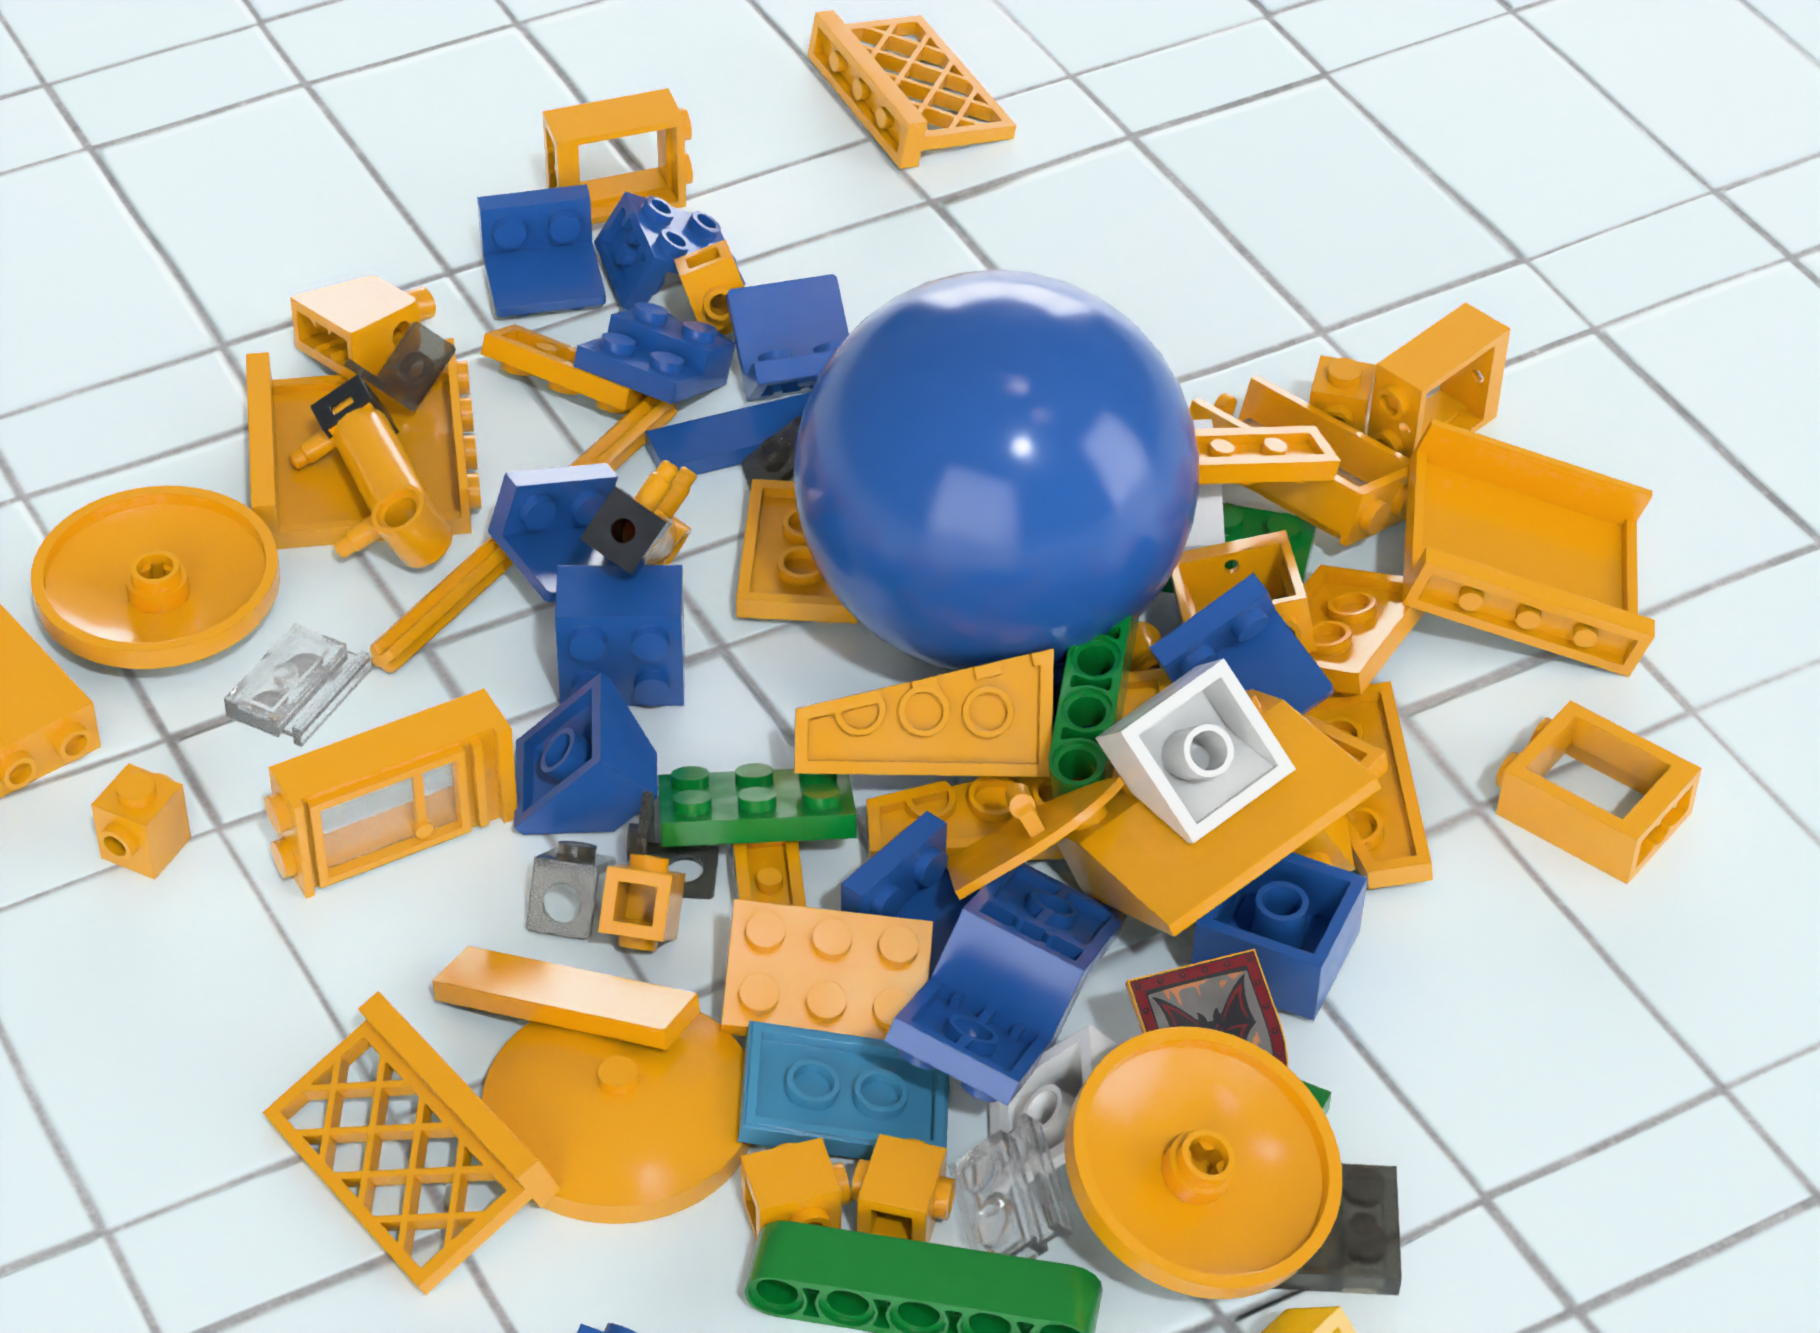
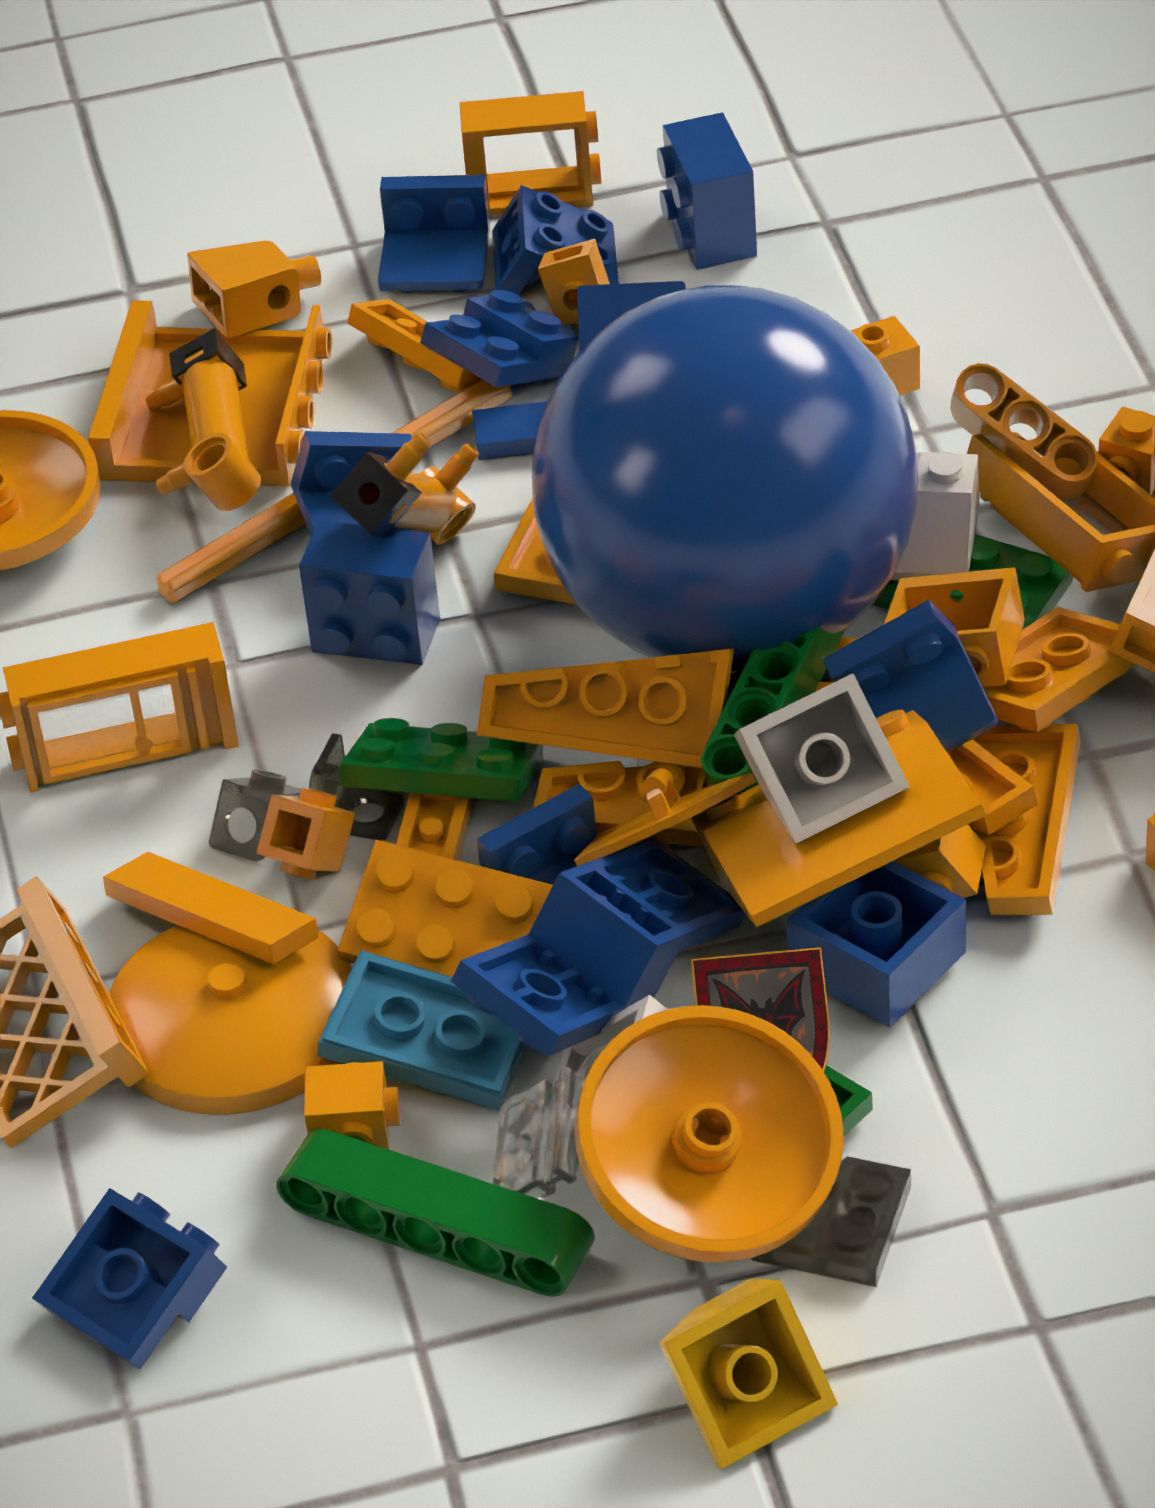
camera: 20 degrees right, 0 degrees up
clear plate [224,623,371,747] -> none
clear smoke bracket [344,322,456,412] -> none
blue slope [514,672,658,835] -> none
light orange fence [807,10,1017,169] -> none
light orange brick [851,1134,956,1243] -> none
light orange plate [1195,426,1341,486] -> none
none -> blue brick [657,112,757,270]
none -> light orange beam [950,363,1098,500]

